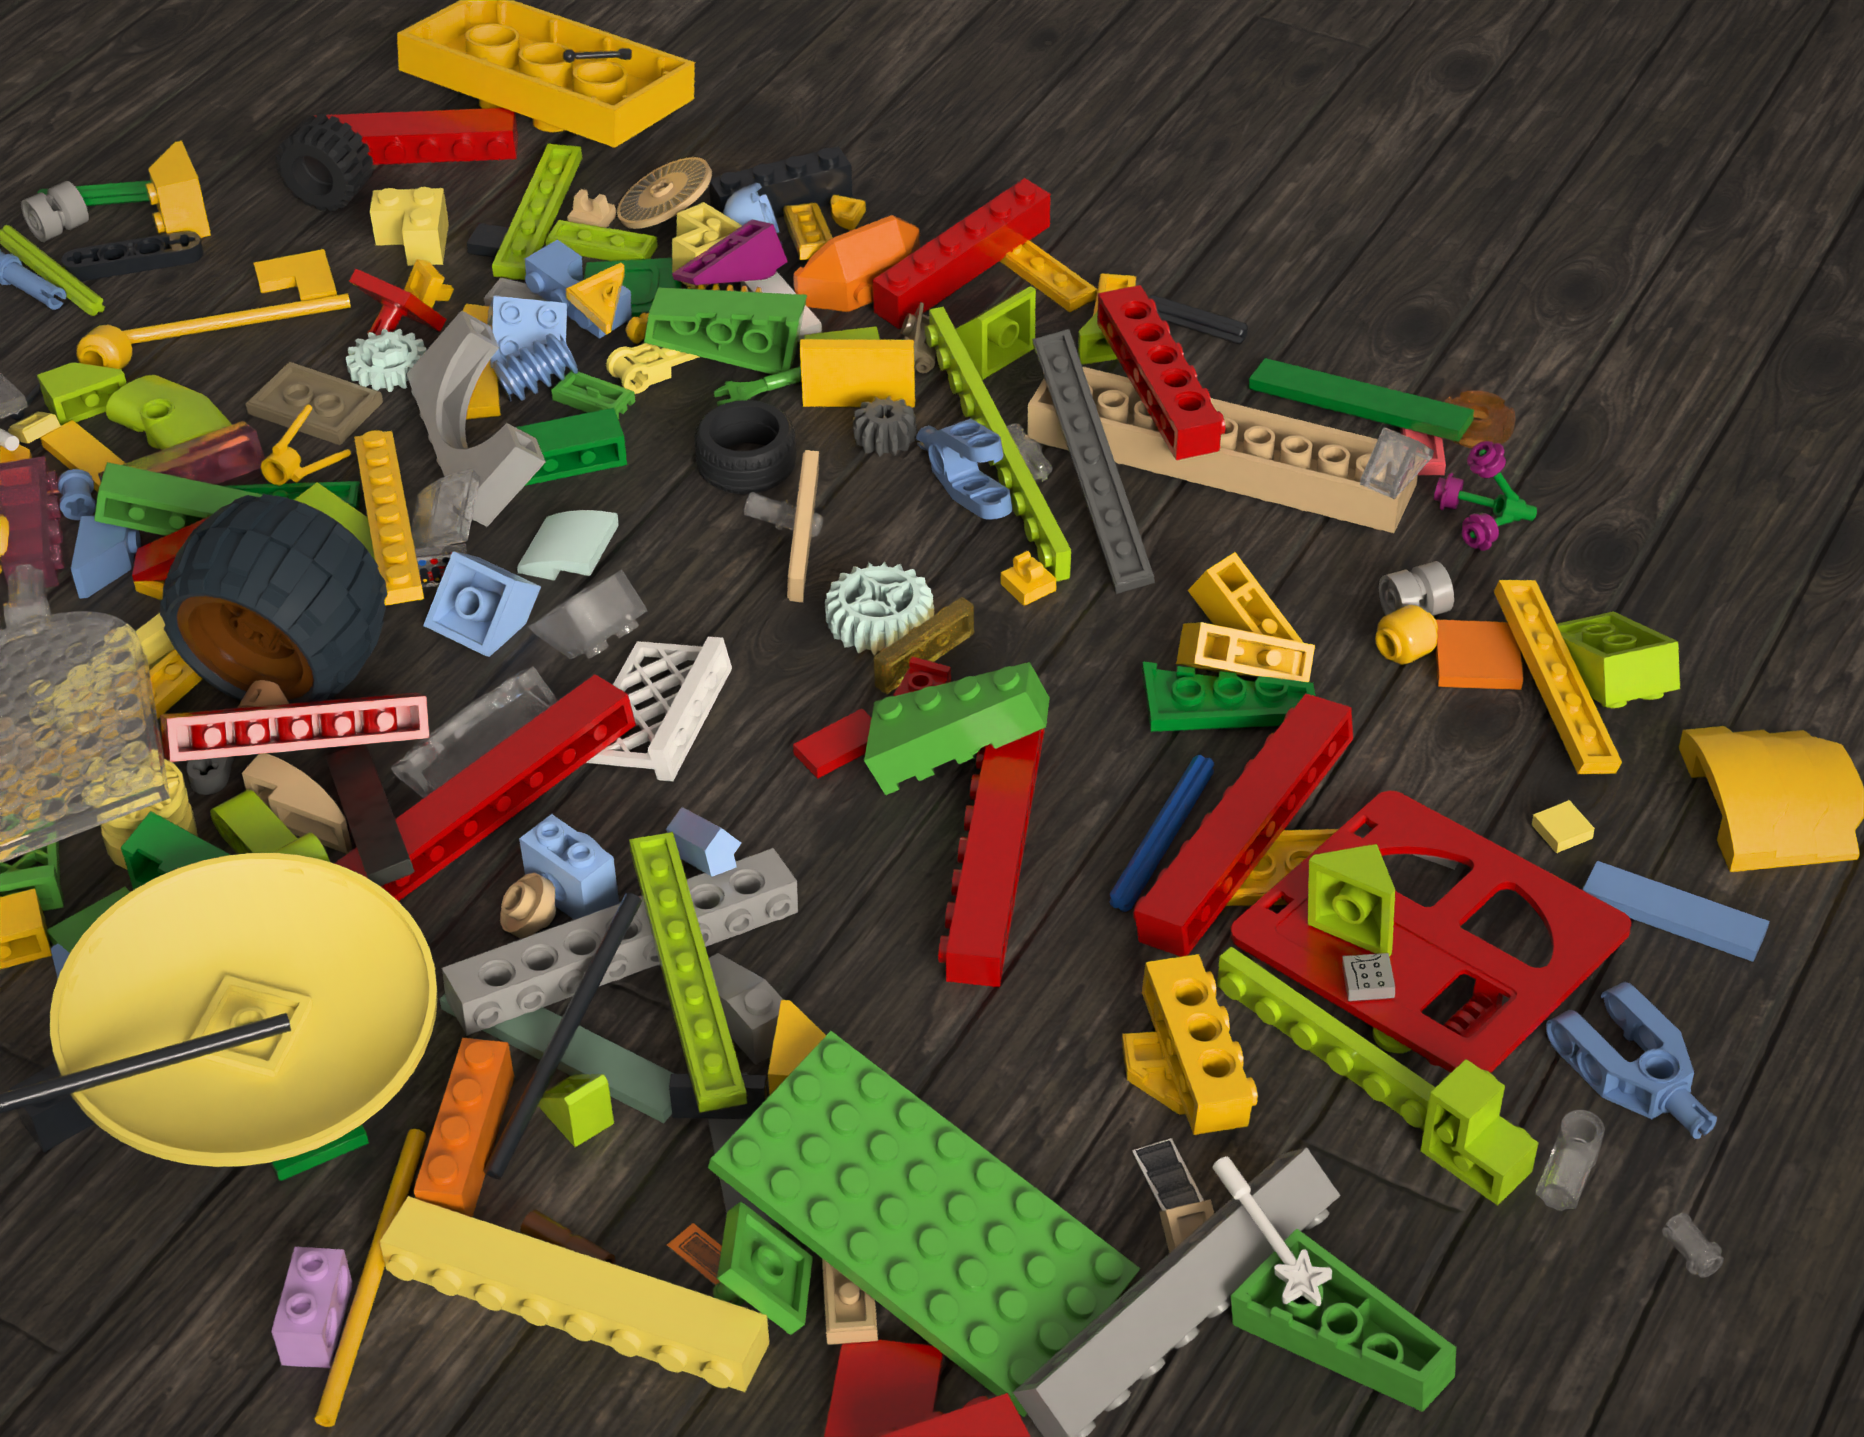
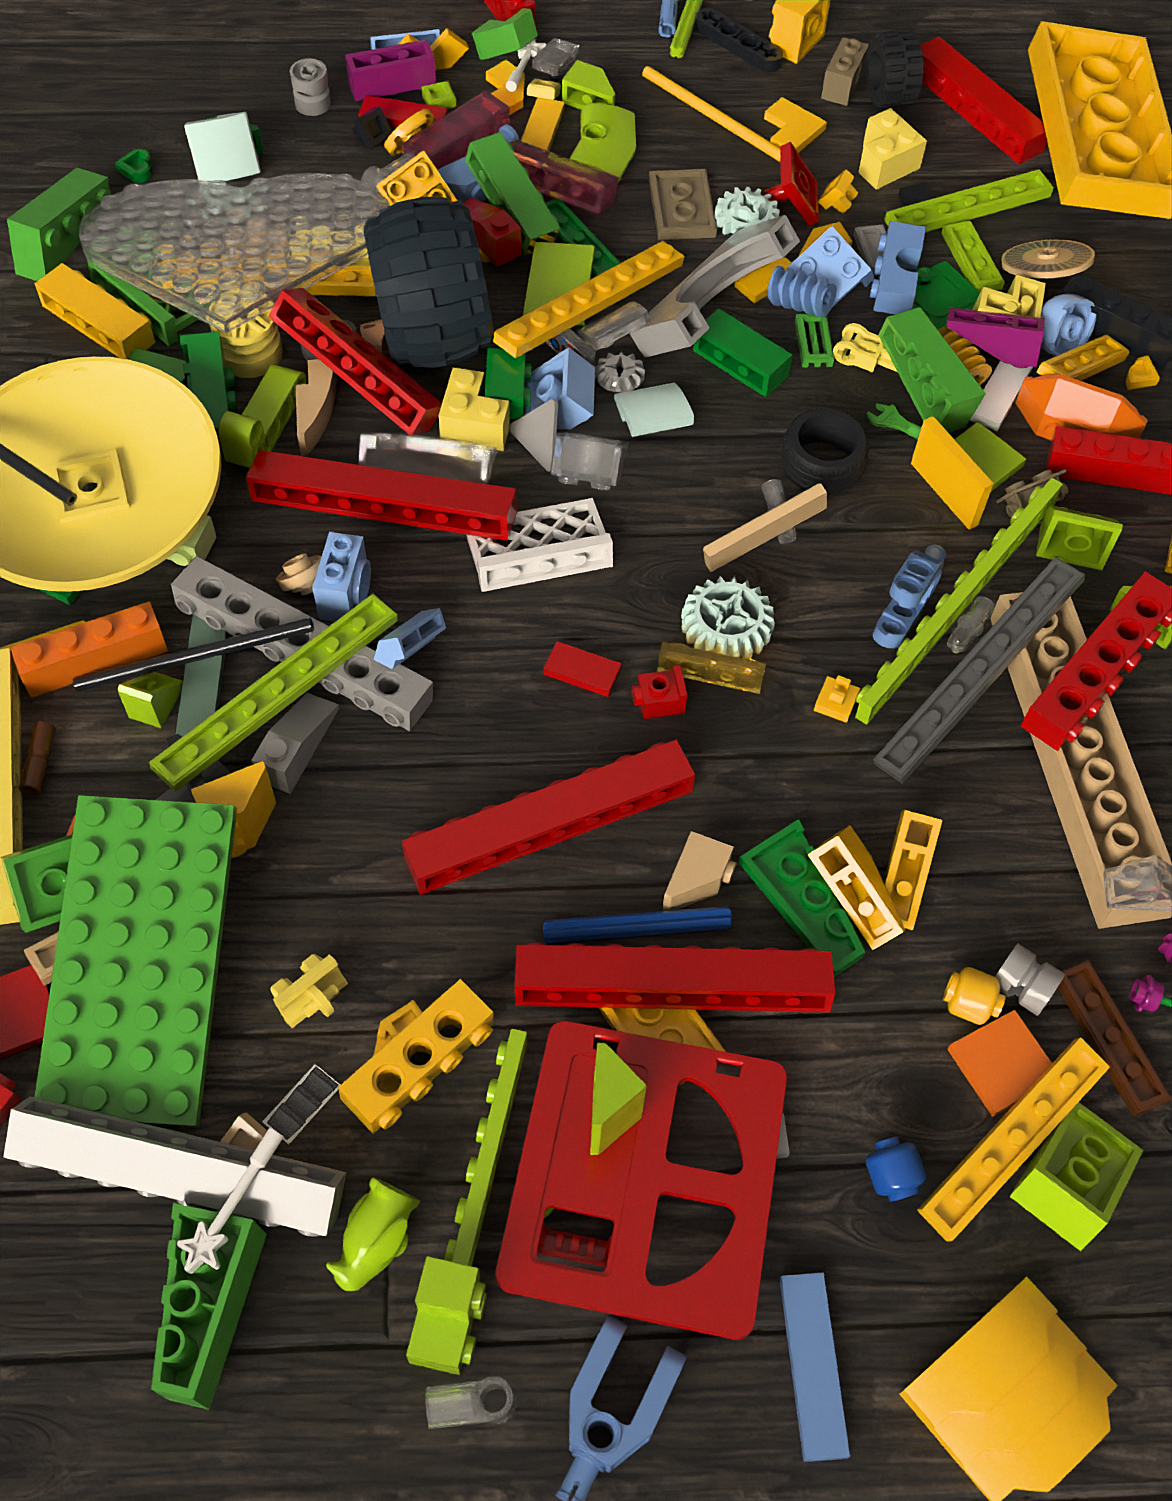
camera: 55 degrees right, 15 degrees up
yellow head [76,325,133,370] -> none
yellow plant [261,405,351,485] -> none
pearl dark grey tile [325,744,415,886] -> none
black hinge [563,48,632,63] -> none
yellow tile [566,263,625,334] -> none
tan tile [568,189,616,228] -> none
dark grey gear [853,396,917,457] -> none
bright green wedge [864,662,1050,795] -> none
light grey tile [1342,953,1395,1001] -> none
light yellow tile [1531,800,1595,853] -> none
none -> light yellow hips [270,954,348,1028]
none -> lime animal [326,1177,420,1292]
none -> yellow slope [376,150,458,206]
none -> light yellow brick [439,367,510,451]
none -> green brick [485,348,531,420]
none -> light grey piece [509,399,563,472]
none -> light grey gear [595,351,645,393]
none -> tan slope [662,831,737,911]
none -> dark tan brick [821,37,869,106]
none -> blue head [865,1136,927,1202]
none -> reddish brown tile [1057,960,1172,1118]

